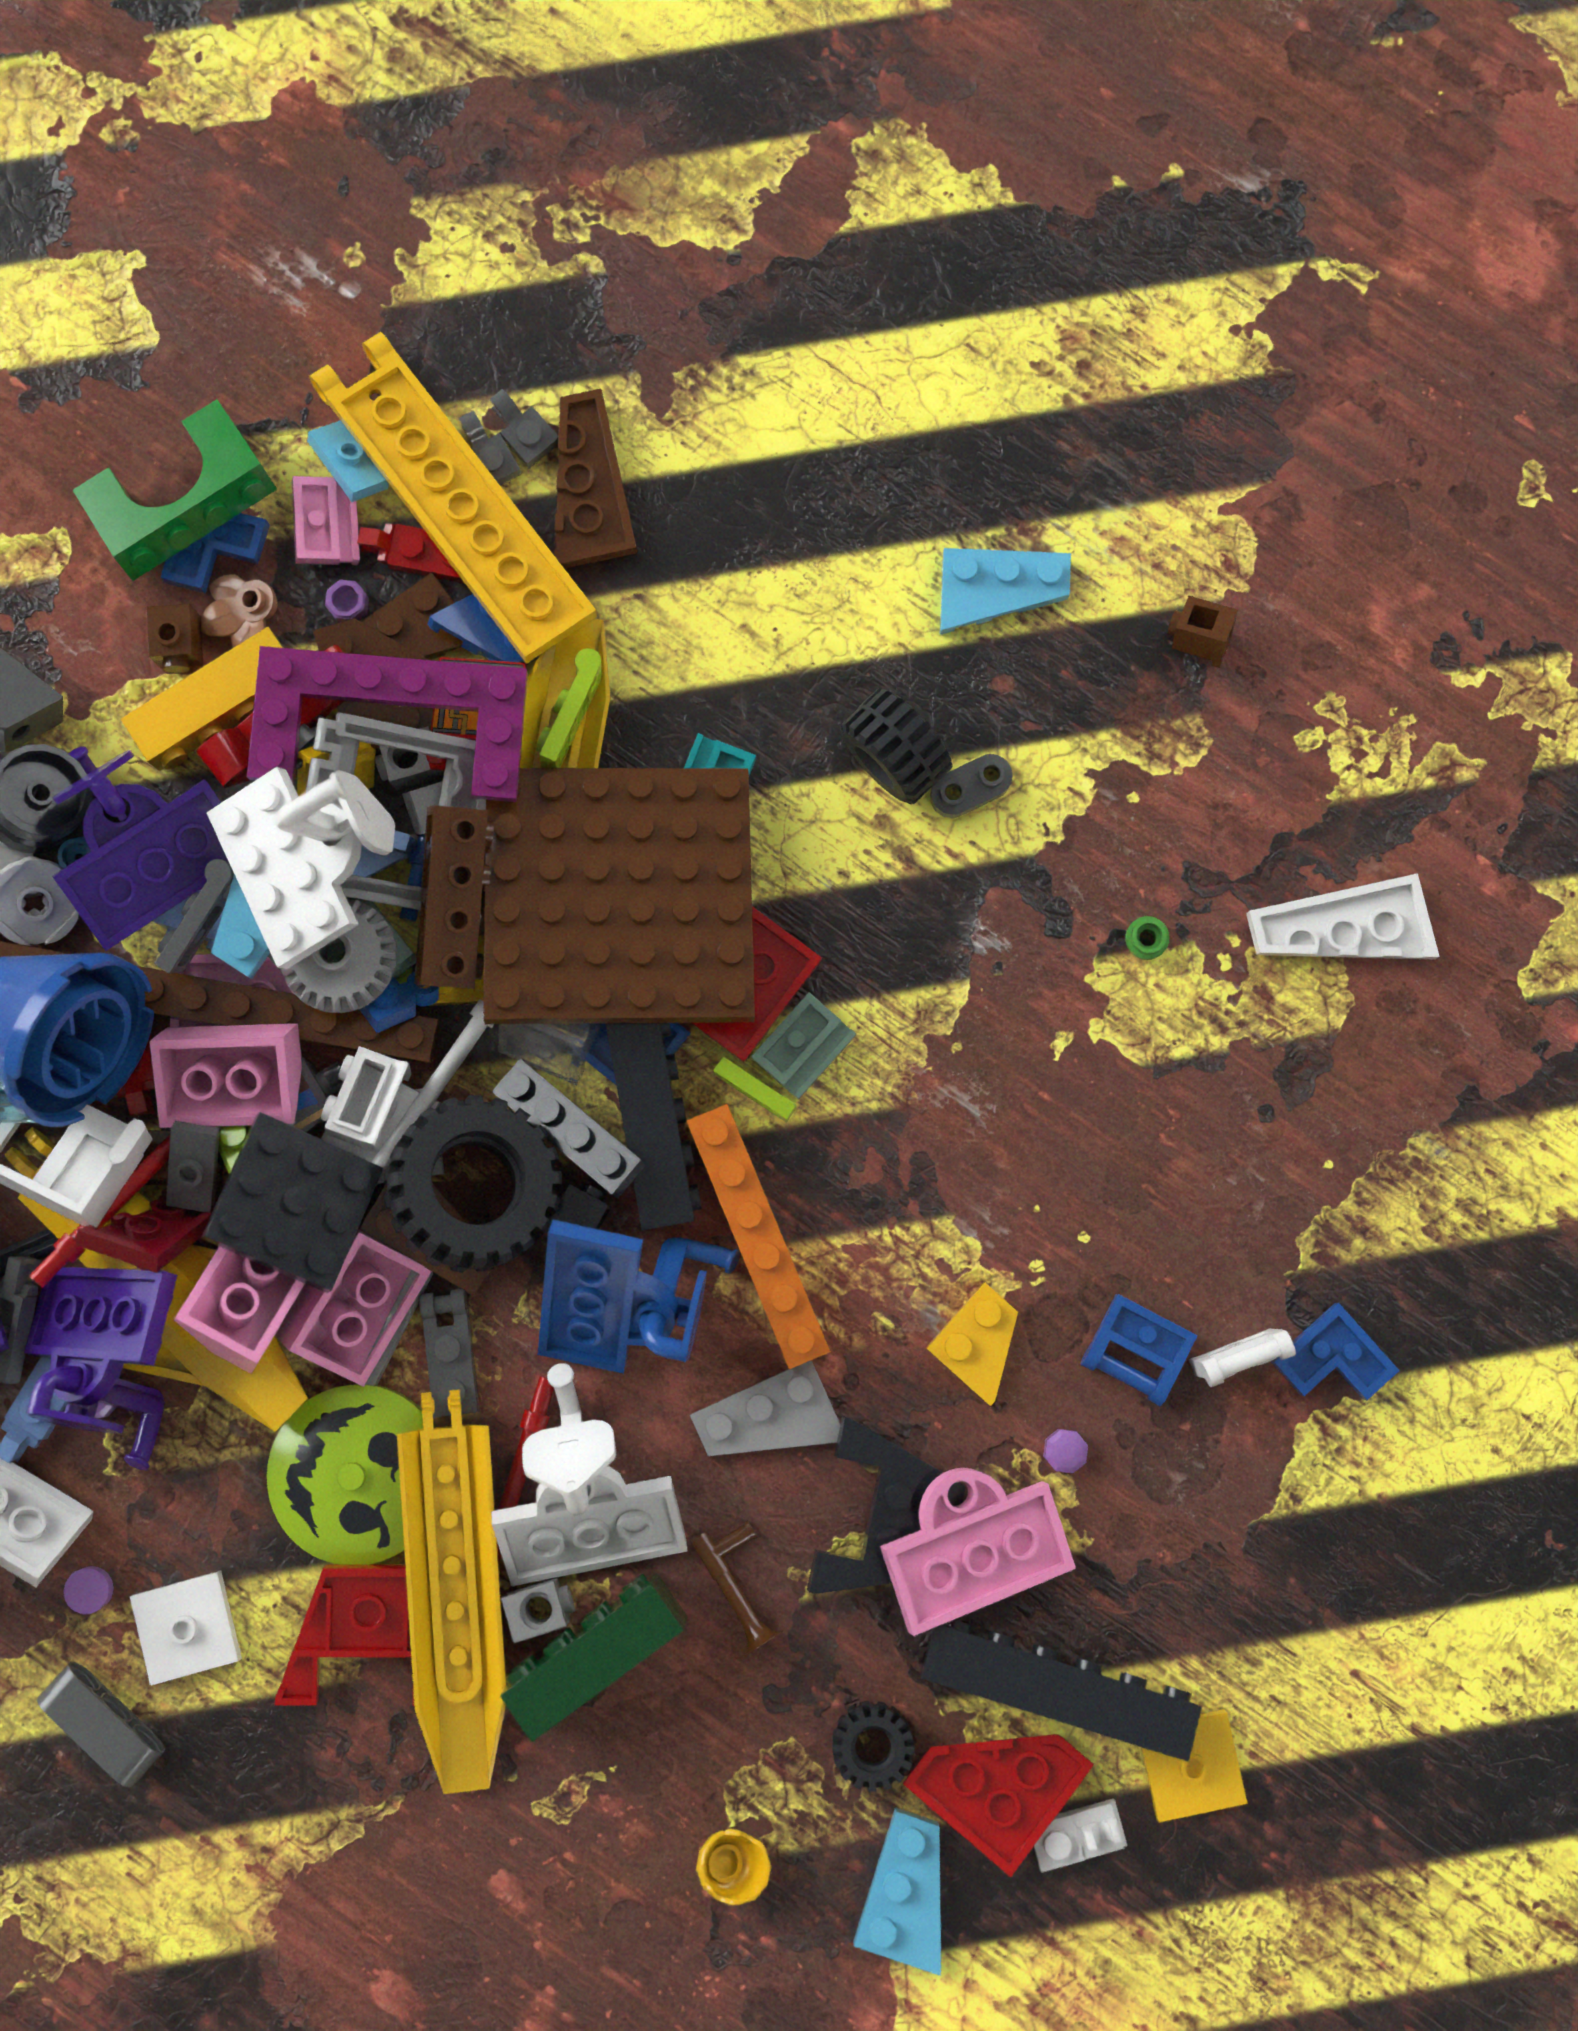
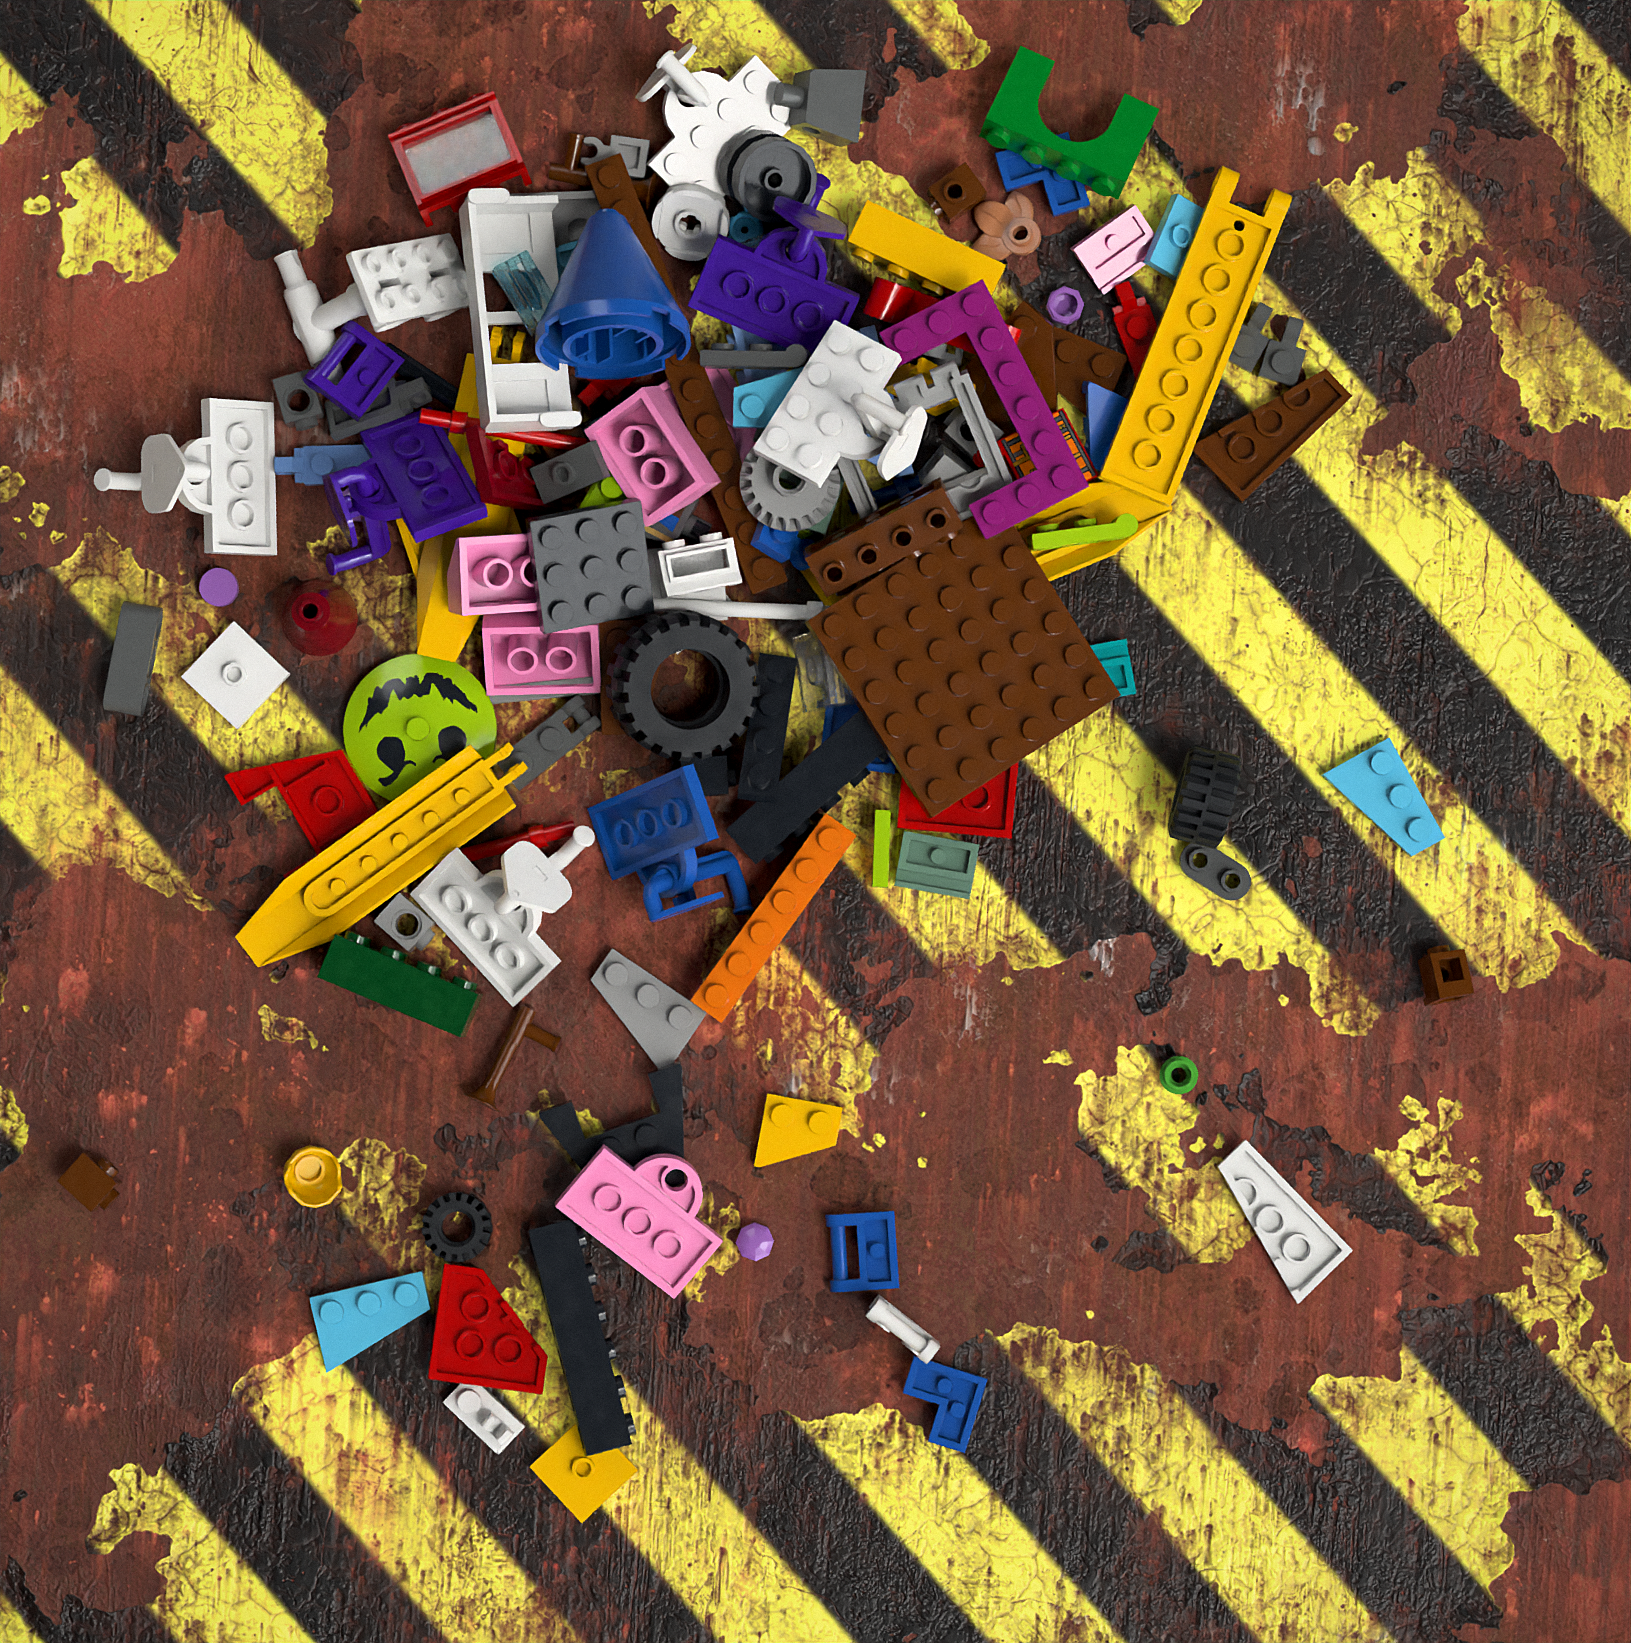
camera: 55 degrees right, 5 degrees up
none -> dark red cone [281,580,358,657]

